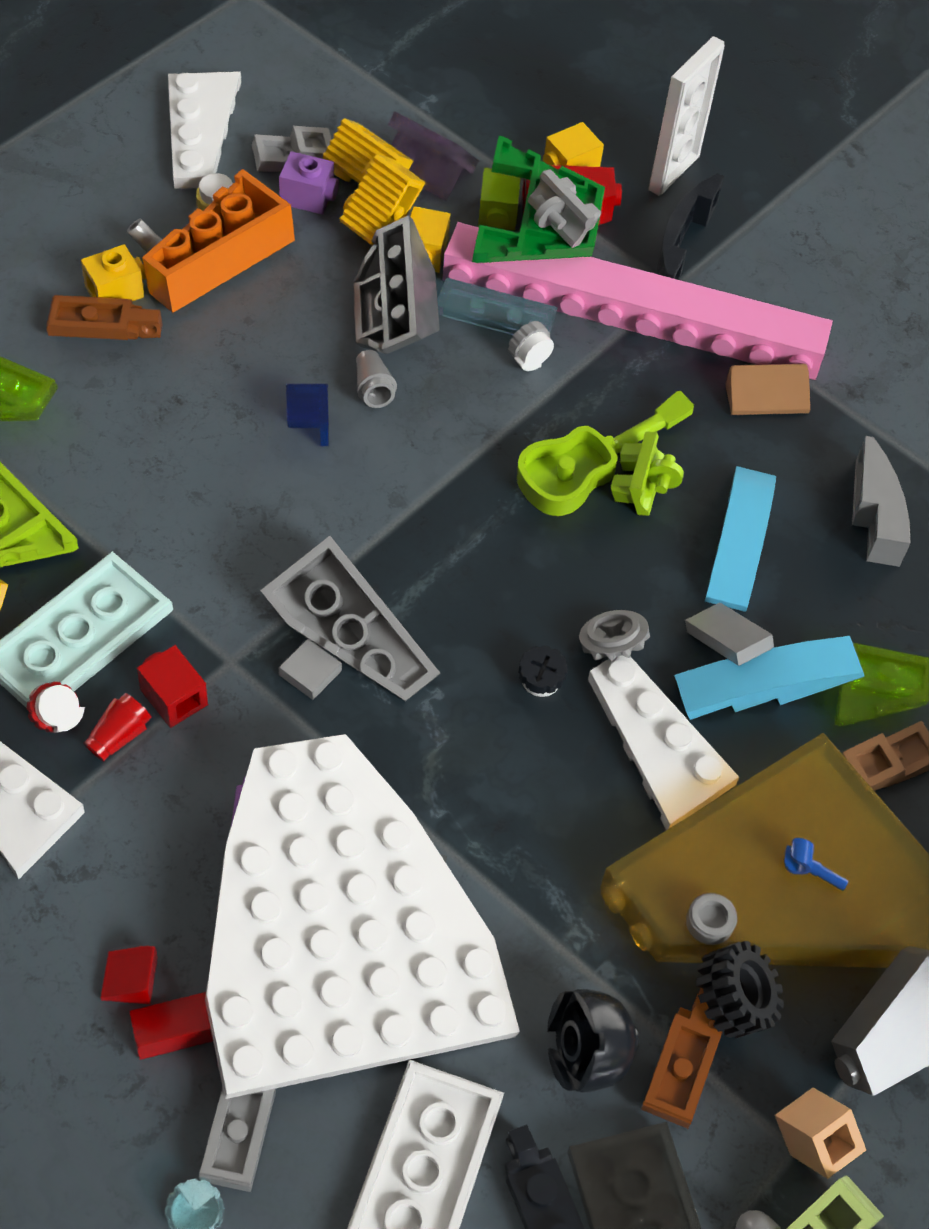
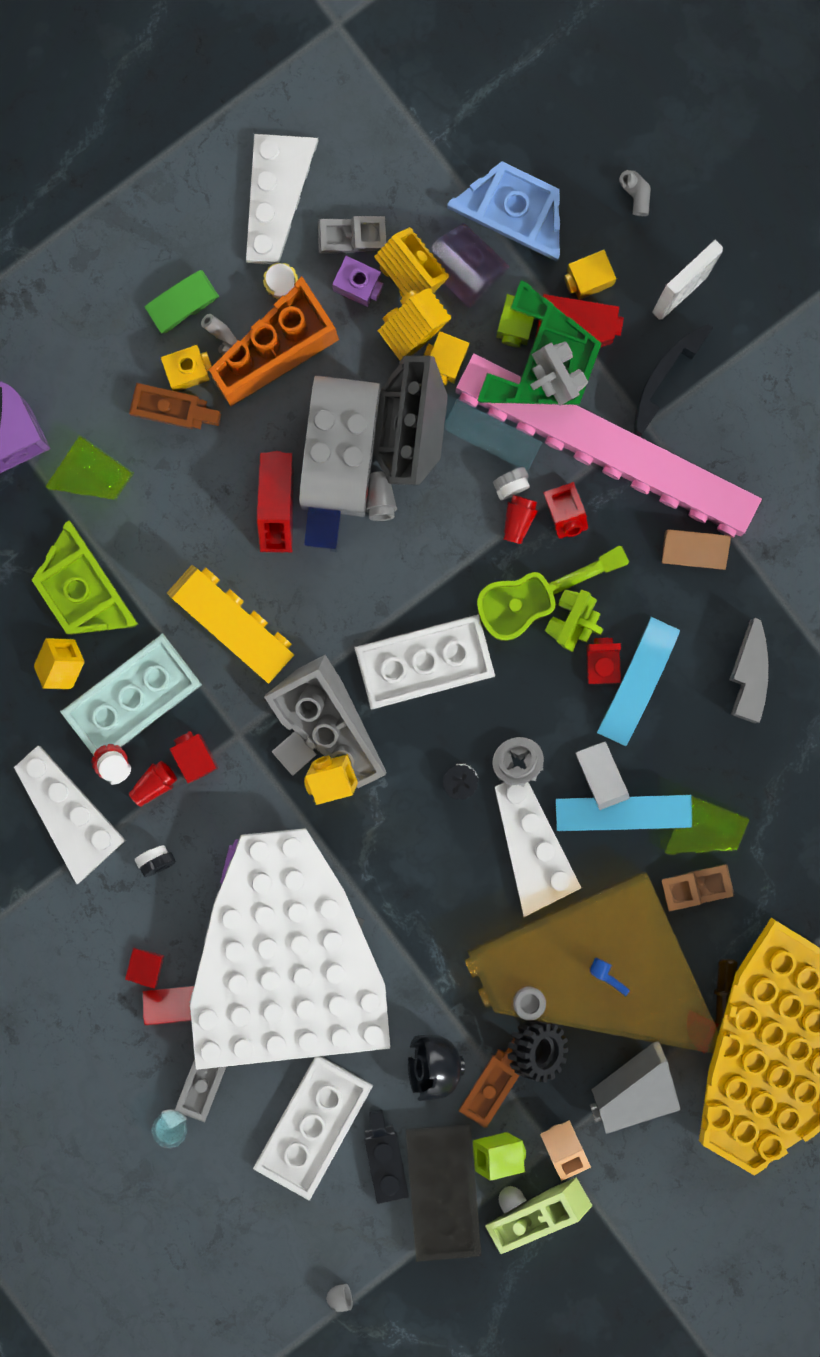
camera: 15 degrees right, 30 degrees up
none -> black piece [135,845,176,877]
none -> bright green slope [144,270,219,333]
none -> yellow wedge [167,565,294,684]
none -> red slope [257,451,294,553]
none -> light grey brick [299,375,381,517]
none -> yellow brick [304,754,358,805]
none -> white tile [354,614,495,710]
none -> light blue wing [447,161,560,262]
none -> lime brick [473,1132,526,1181]
none -> red cone [503,495,538,544]
none -> red bracket [543,482,588,539]
none -> red bracket [586,638,621,684]
none -> light grey arm [619,170,651,216]

